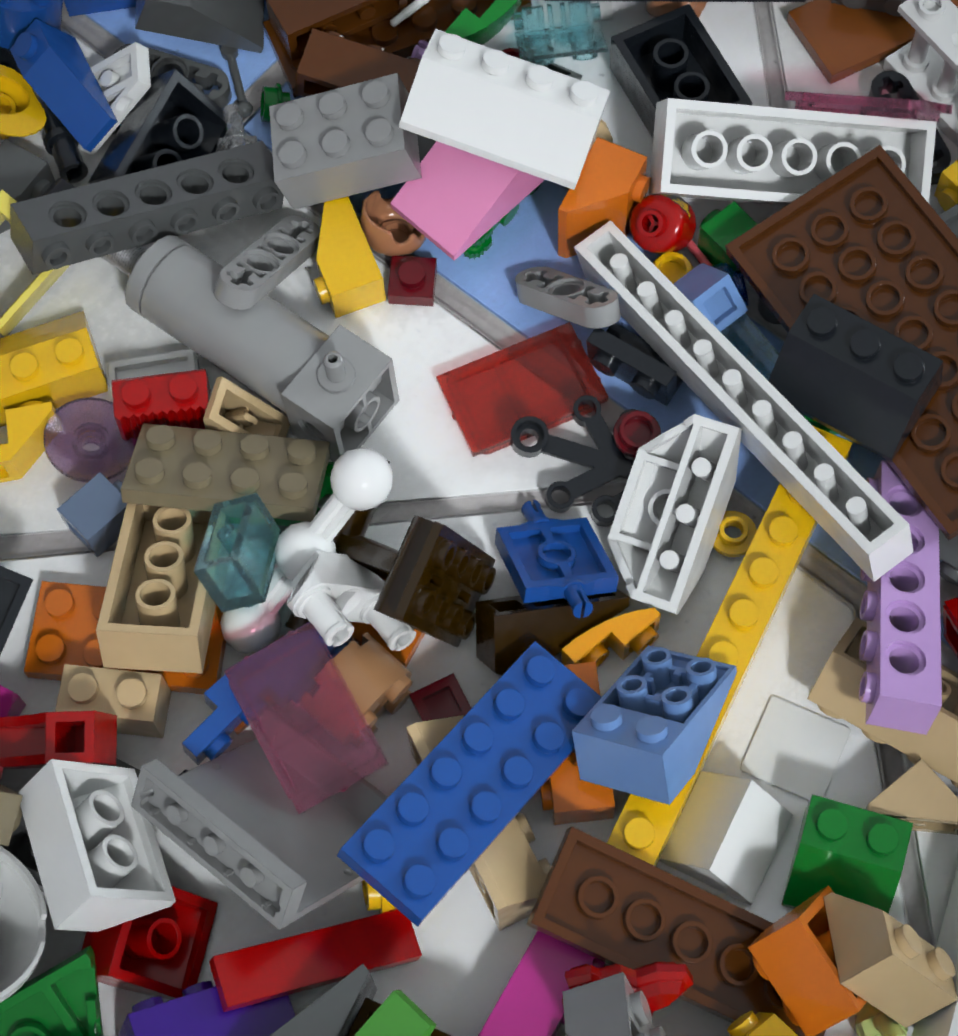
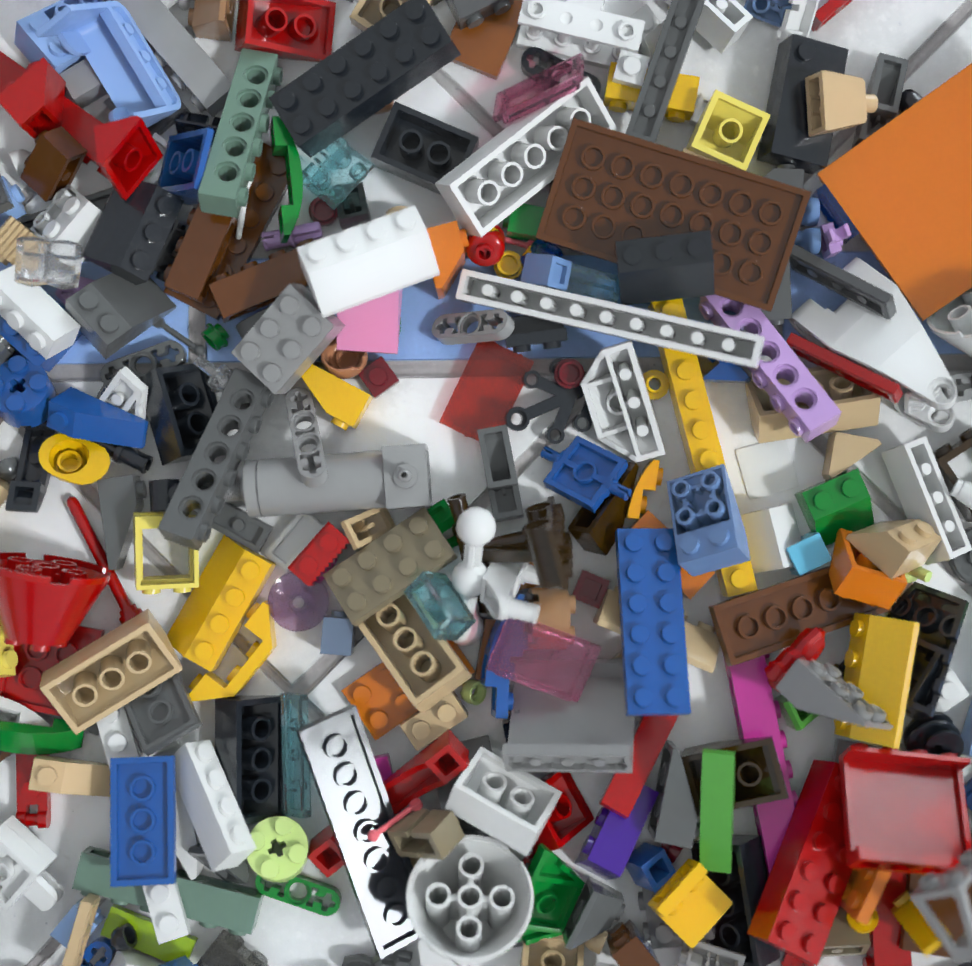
camera: 45 degrees left, 20 degrees up
none -> dark grey tile [194,501,273,553]
none -> yellowish green hinge [460,679,487,705]
none -> dark grey slope [477,424,524,523]
none -> blue slope [703,358,752,383]
none -> medium azure panel [786,532,832,576]

